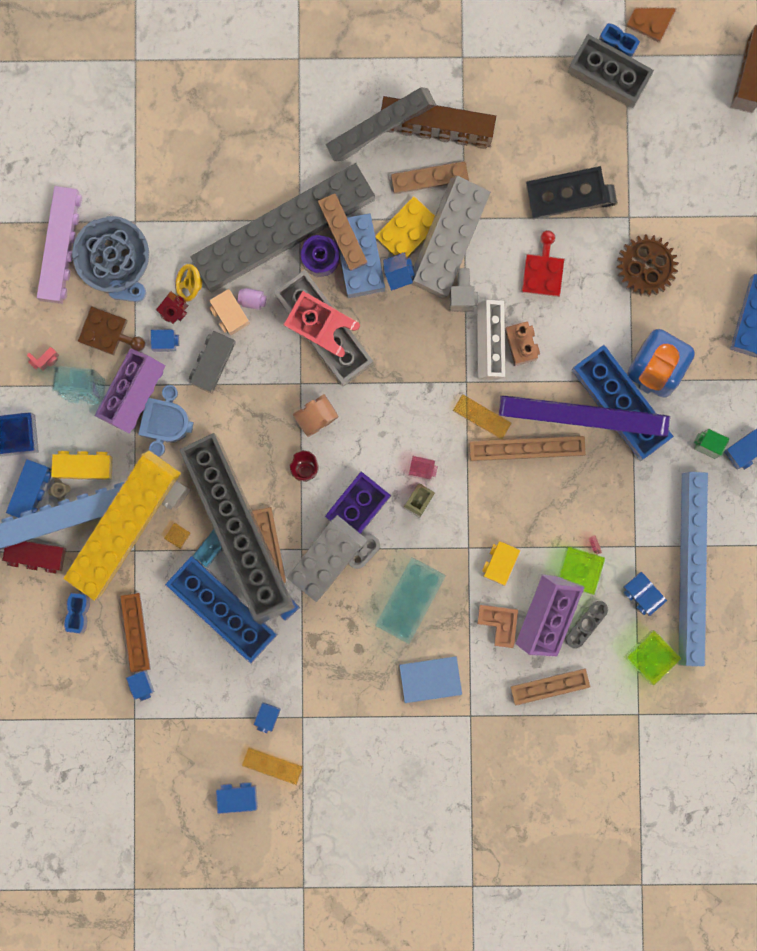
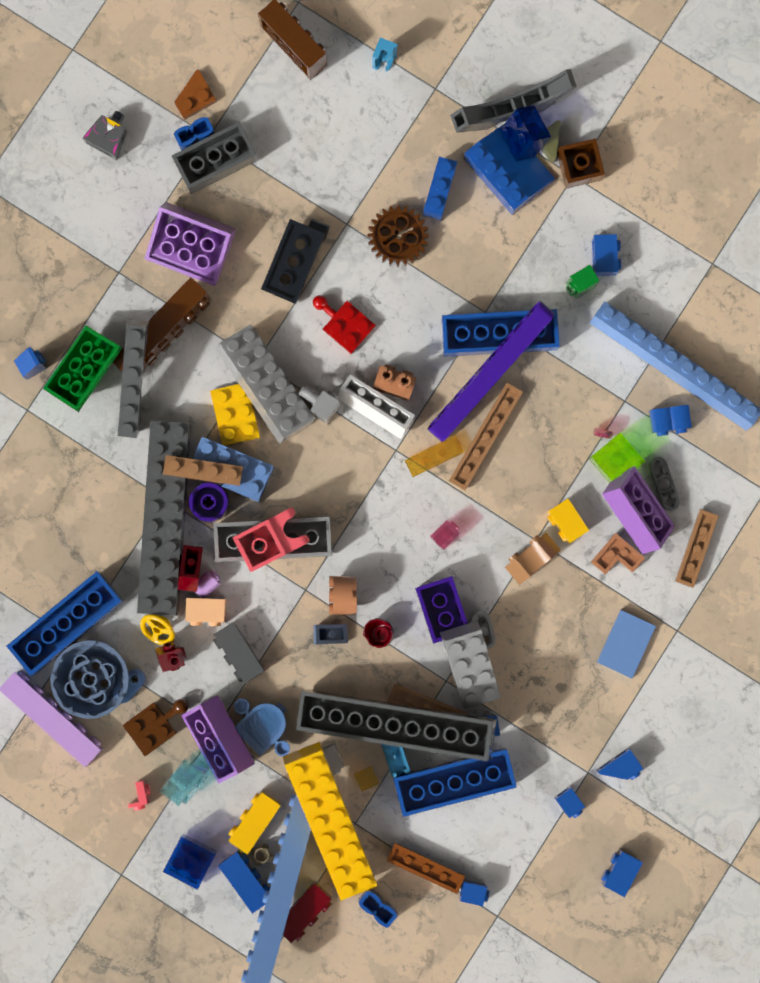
camera: 60 degrees left, 0 degrees up
blue brick [151,330,179,352] -> none
clear yellow tile [242,747,303,785] -> none
clear light blue brick [375,557,446,644] -> none
blue brick [383,252,415,291] -> none
medium nougat plate [391,161,469,194] -> none
olive slope [404,483,435,518] -> none
clear neon green brick [624,630,682,686] -> none
blue piece [628,329,695,398] -> none
none -> blue brick [6,571,124,676]
none -> blue slope [14,347,47,380]
none -> green slope [43,326,122,412]
none -> medium lavender slope [145,202,236,286]
none -> dark red brick [178,545,203,592]
none -> sand blue slope [314,624,348,644]
none -> blue brick [423,156,457,221]
none -> medium nougat brick [505,533,561,585]
none -> blue slope [596,748,643,780]

